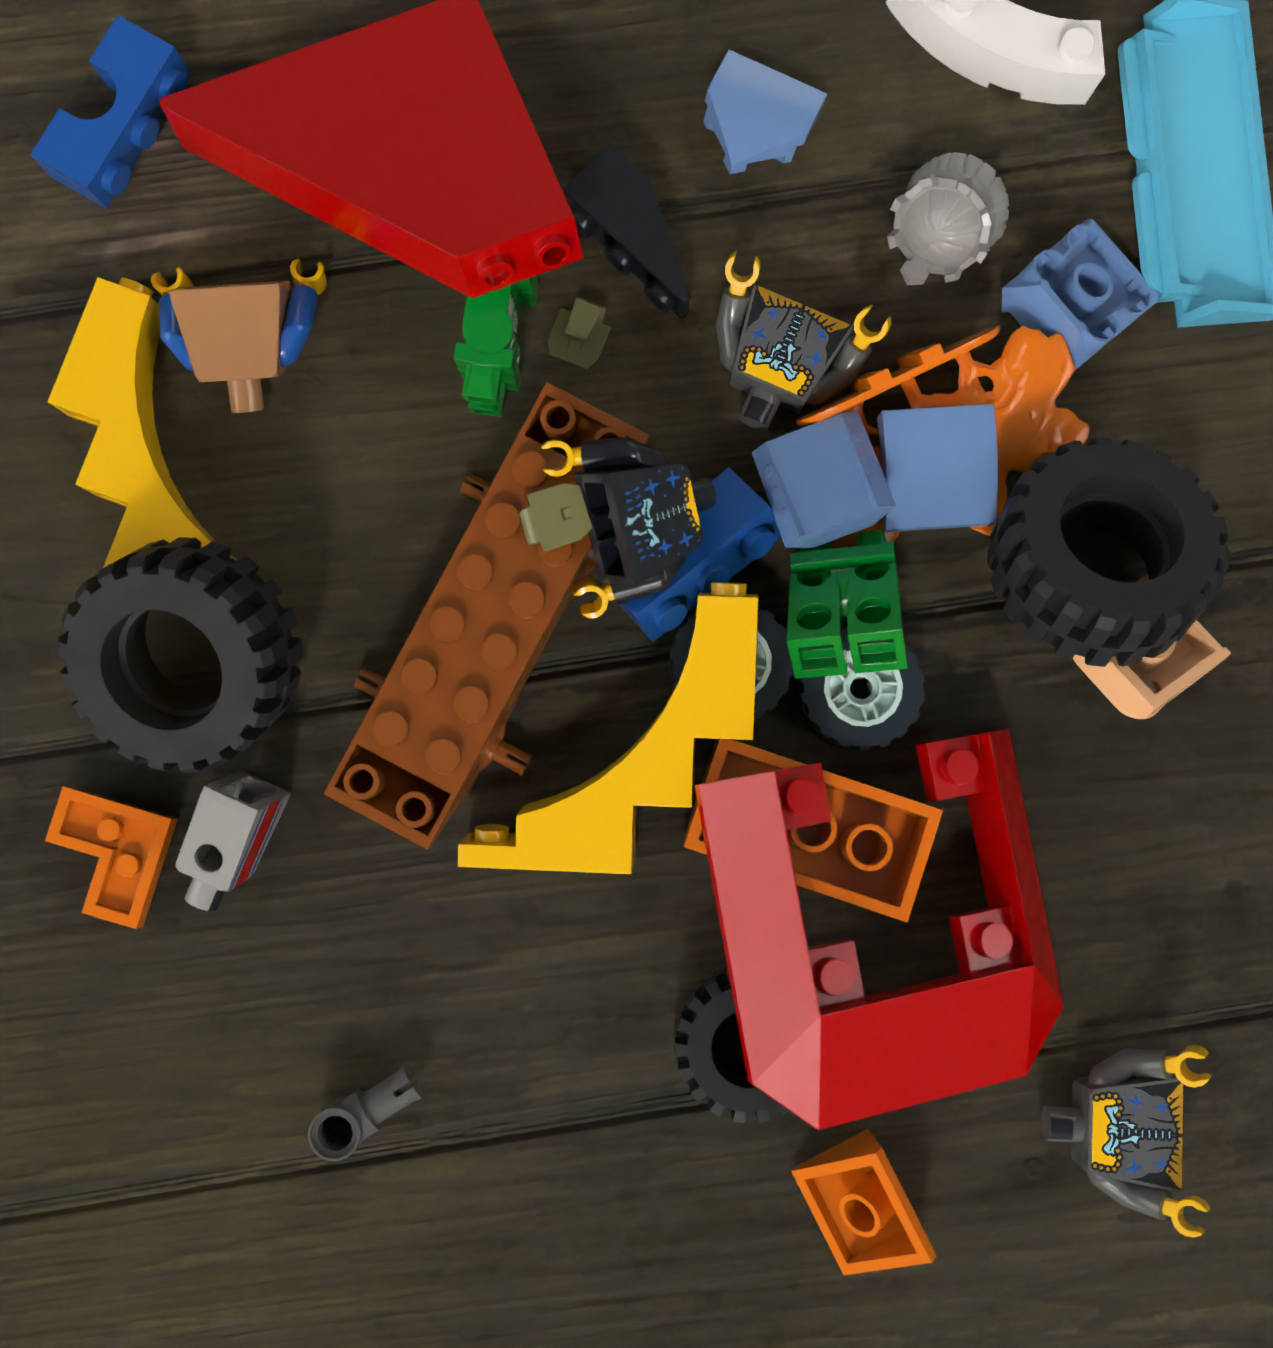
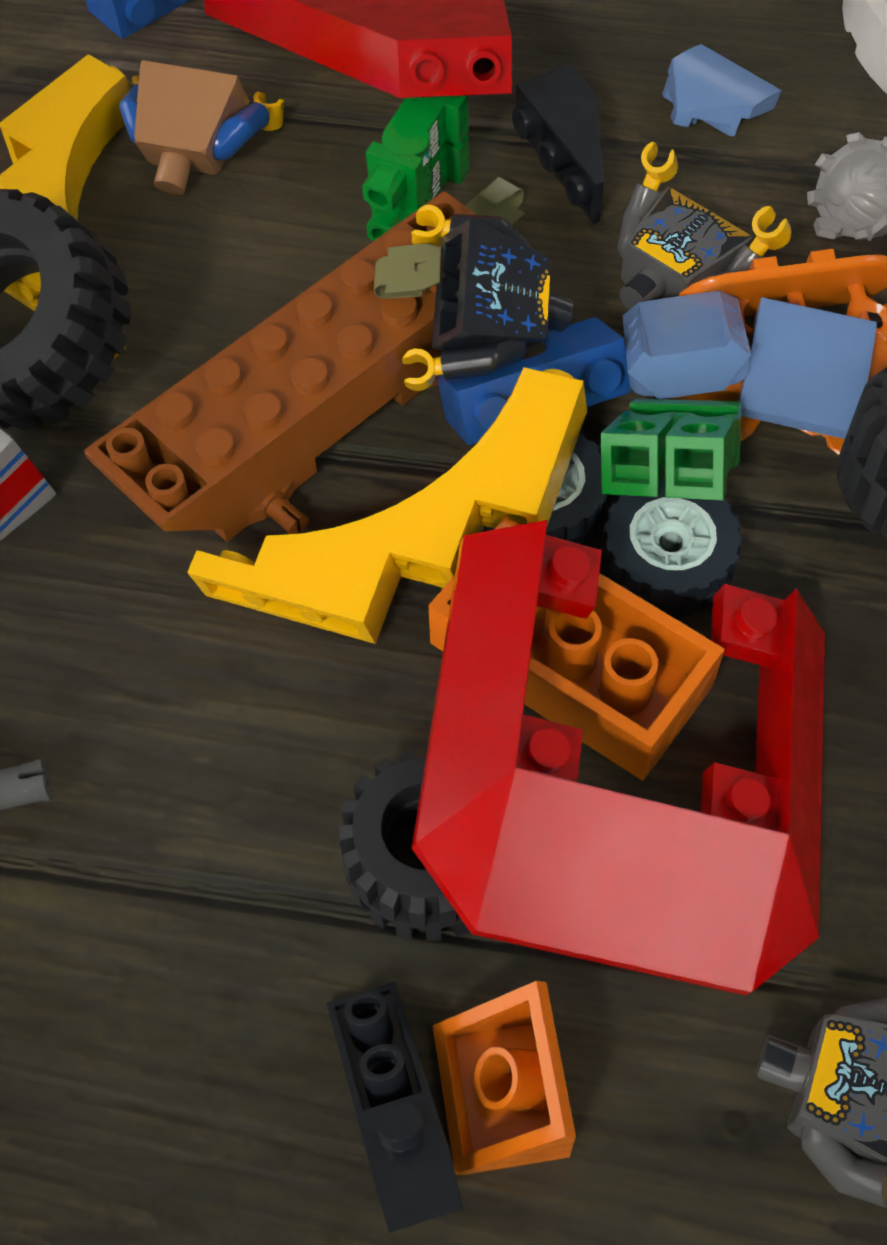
camera: 25 degrees right, 25 degrees down
none -> black slope [326,982,463,1233]

